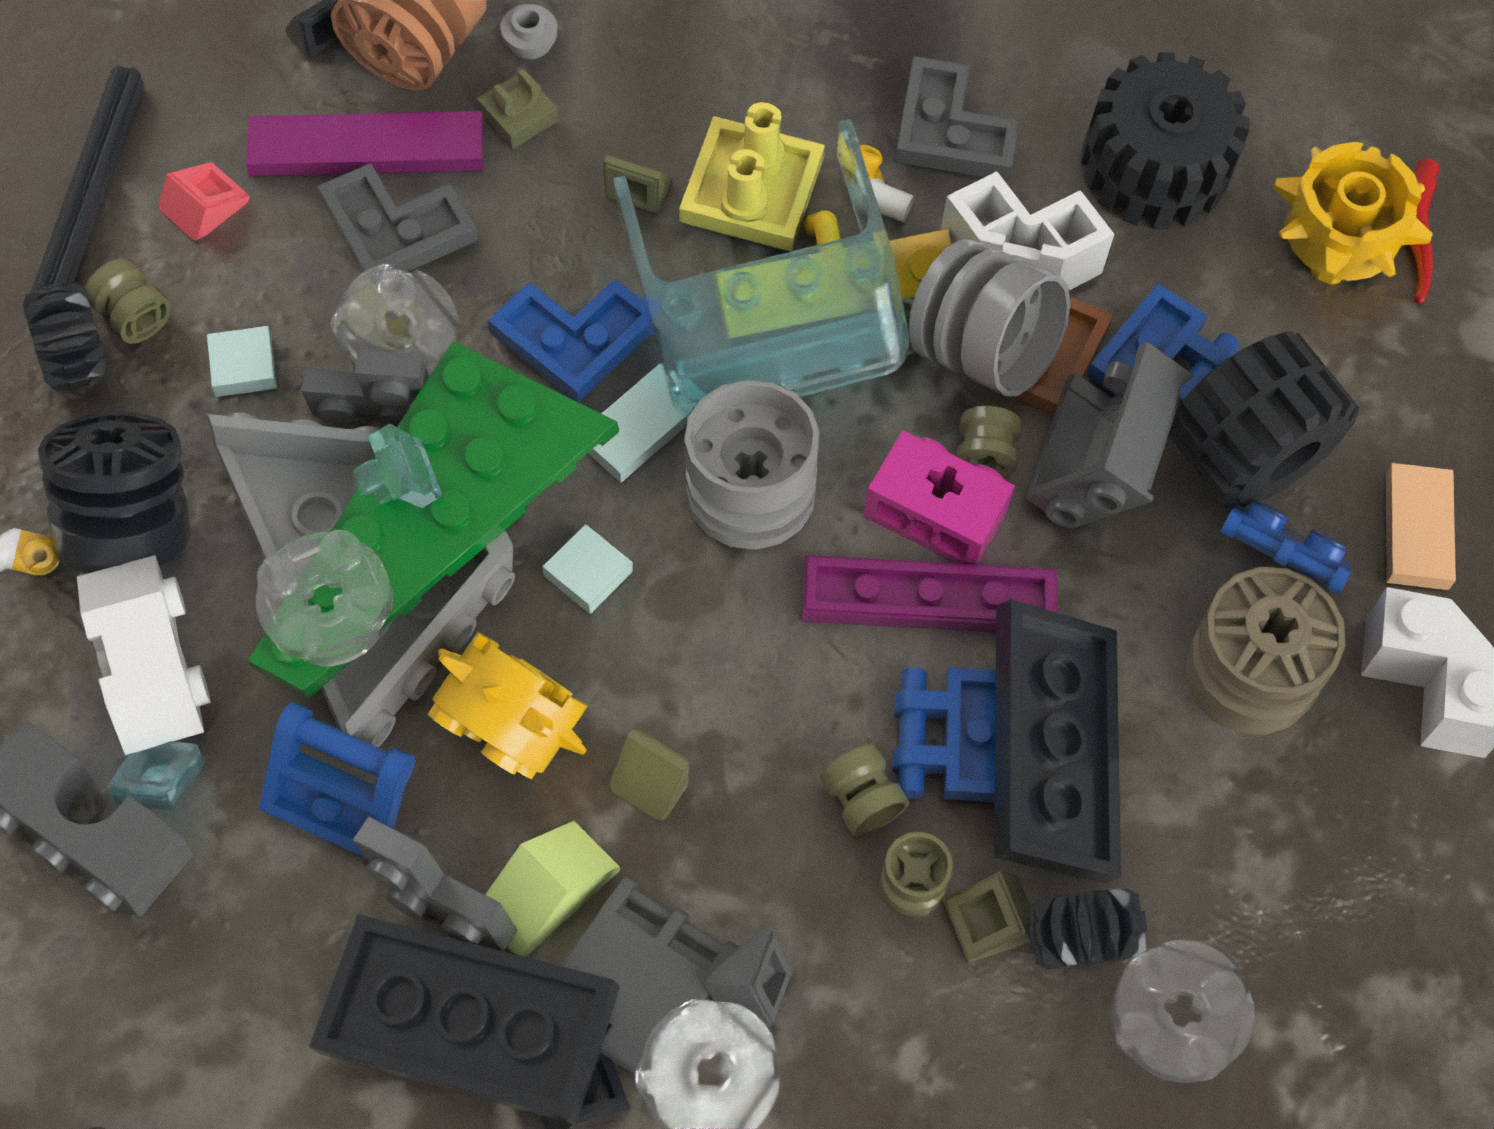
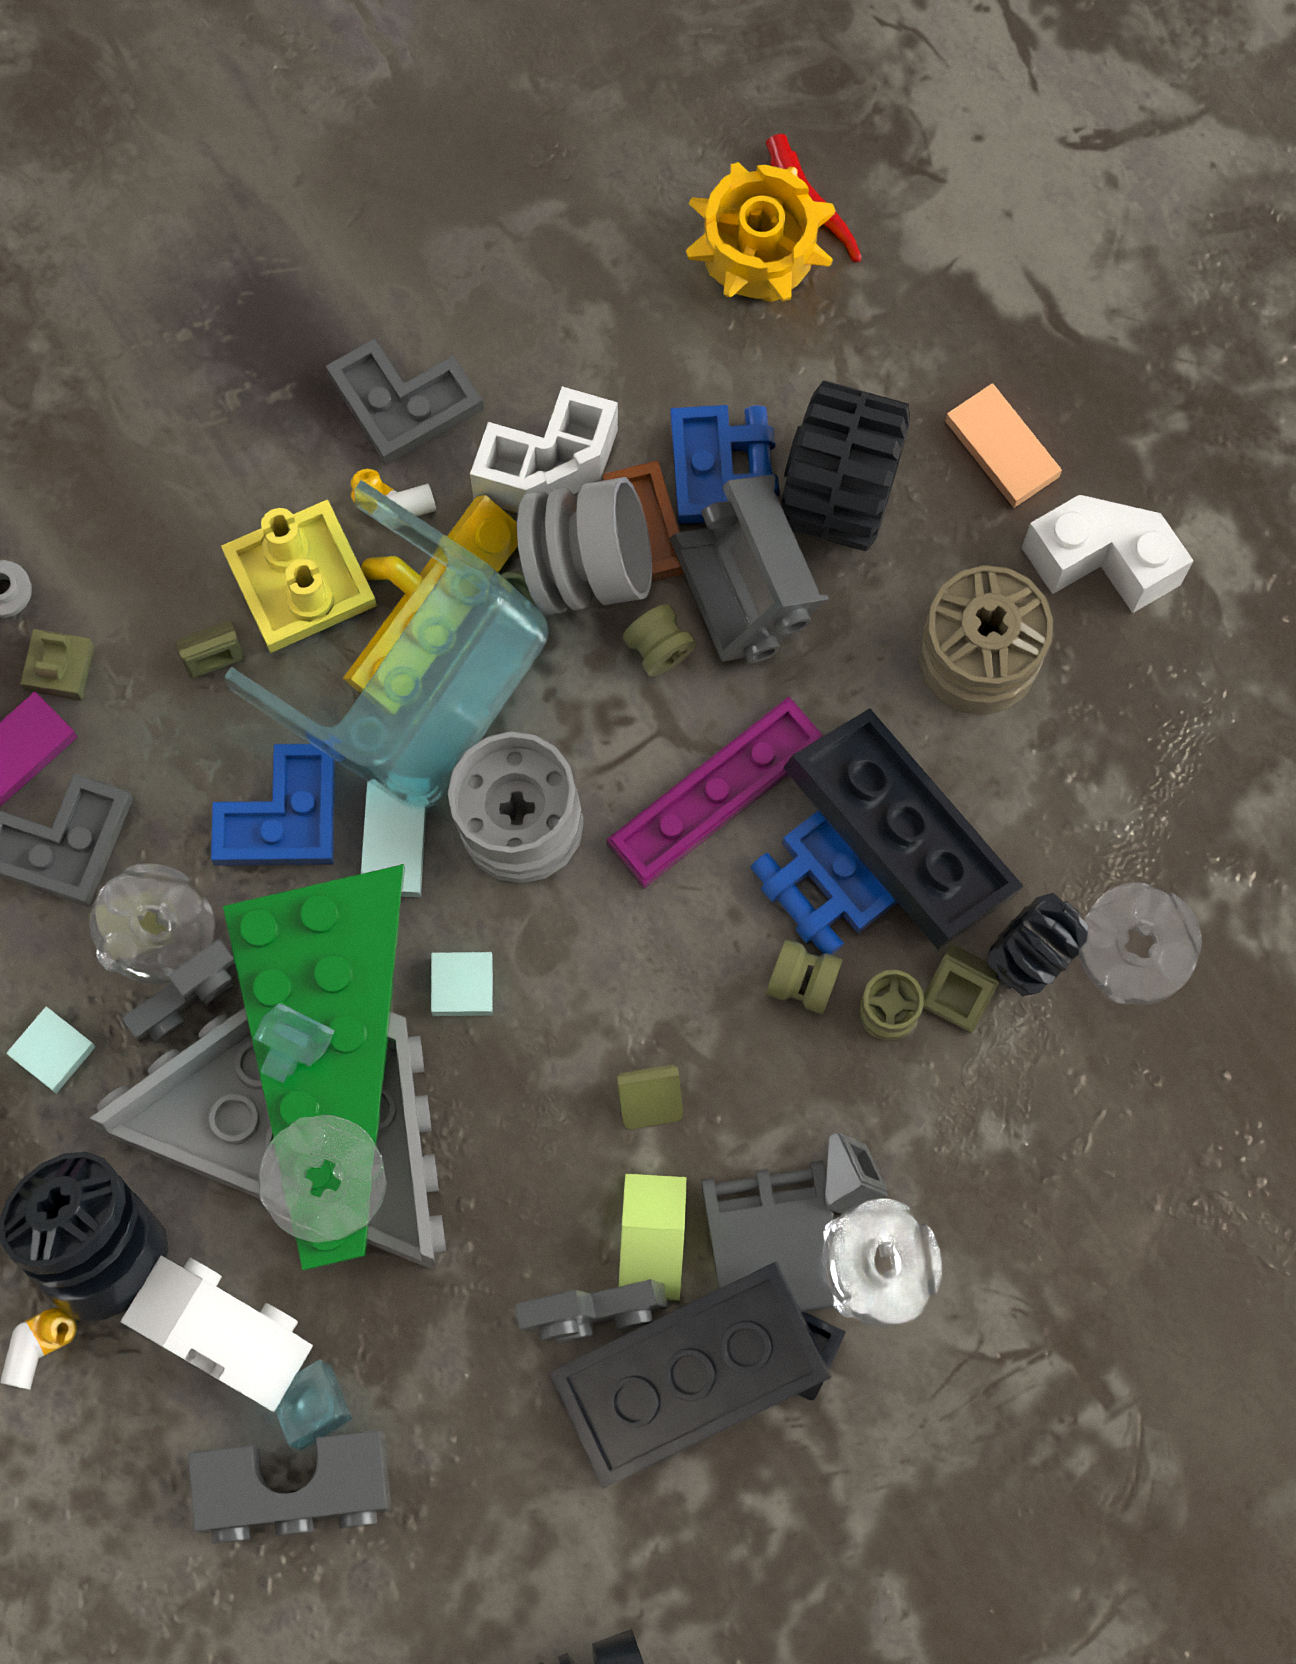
camera: 40 degrees left, 10 degrees up
blue plate [259,702,415,858] -> none
yellow brick [428,632,588,779] -> none
dark pink brick [863,430,1015,565] -> none
black wheel [1081,52,1250,229] -> none
blue plate [1220,499,1352,595] -> none

